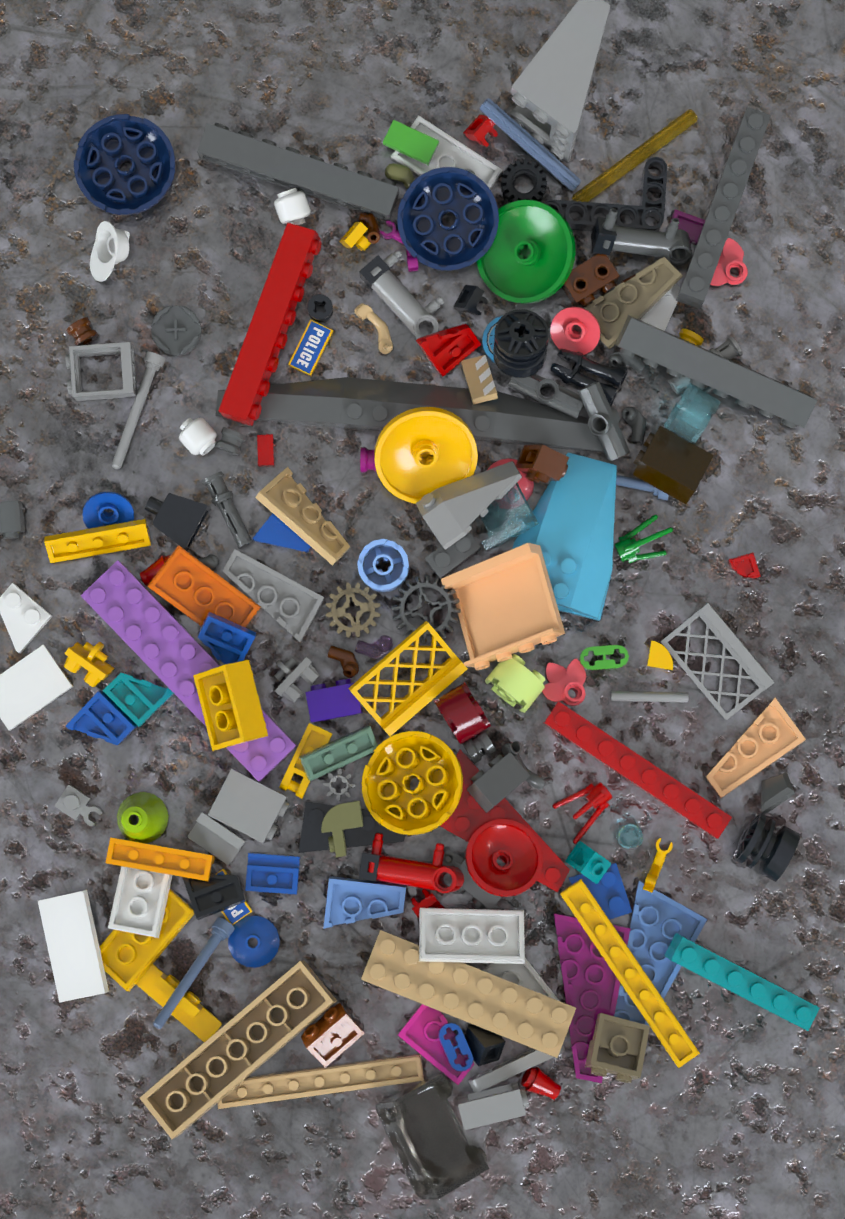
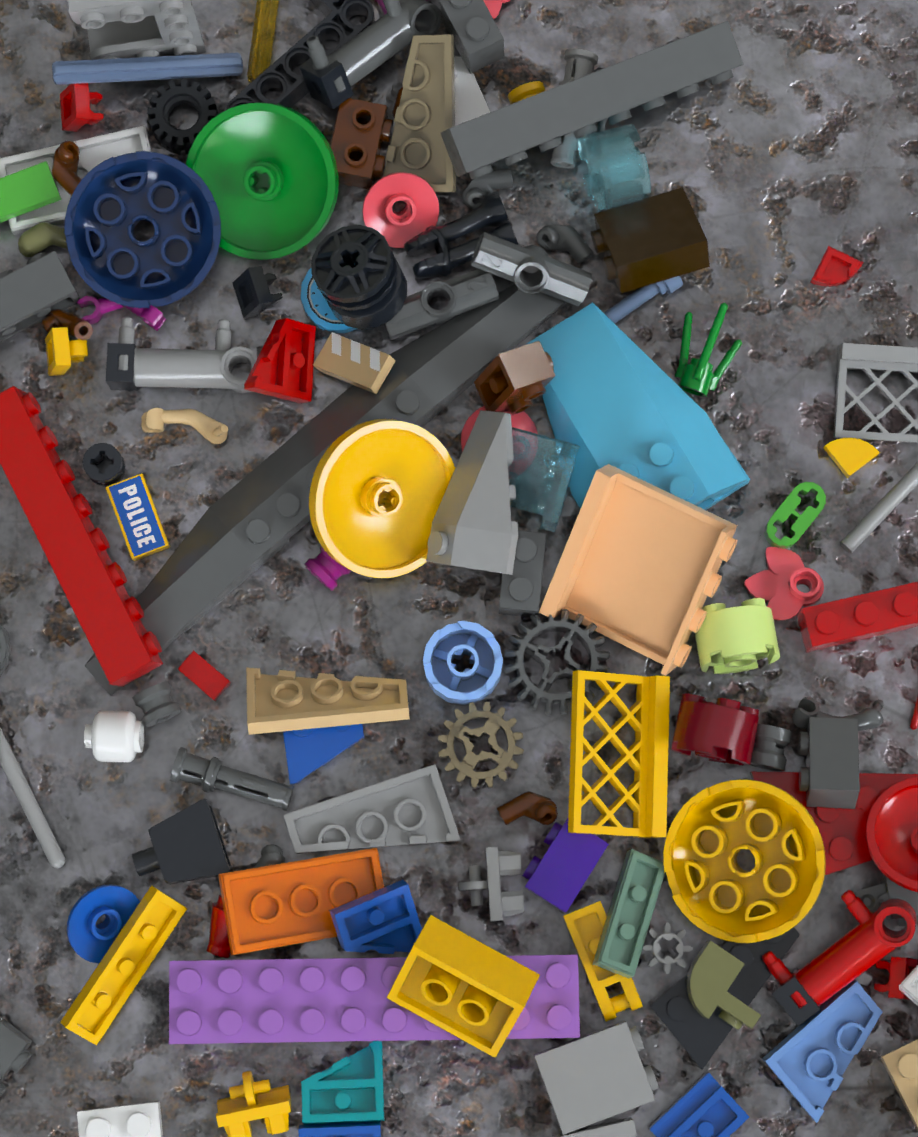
camera: 50 degrees left, 5 degrees down
clear purple arm [355,635,393,659] -> none
none -> reddish brown arm [52,141,82,196]

